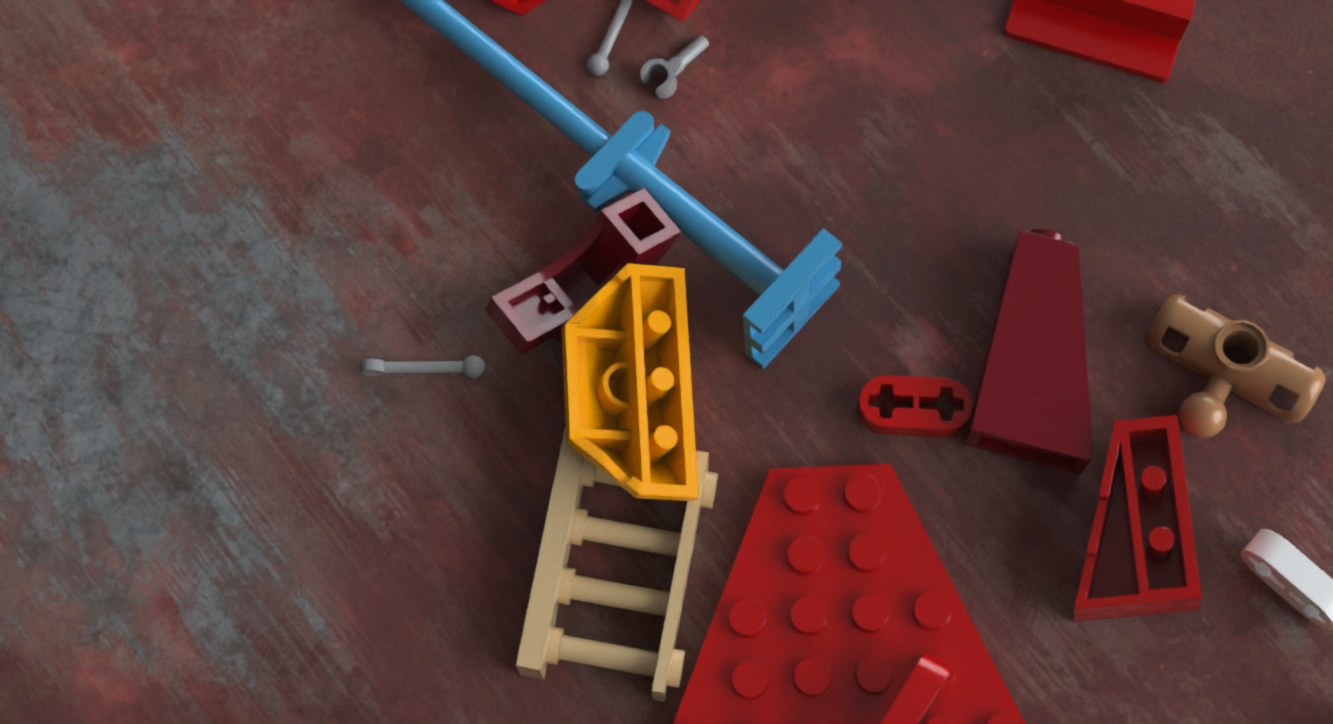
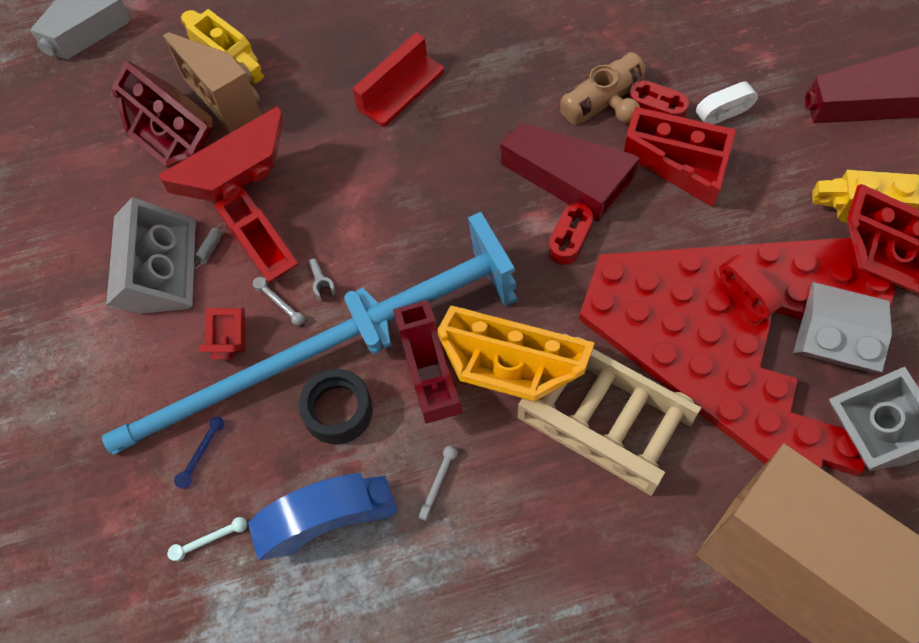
camera: 65 degrees left, 10 degrees down
none -> light aqua hinge [167,517,247,562]
none -> clear blue hinge [174,417,224,489]
none -> blue arch [248,472,398,561]
none -> black tyre [298,368,373,445]
none -> red beam [629,80,689,118]

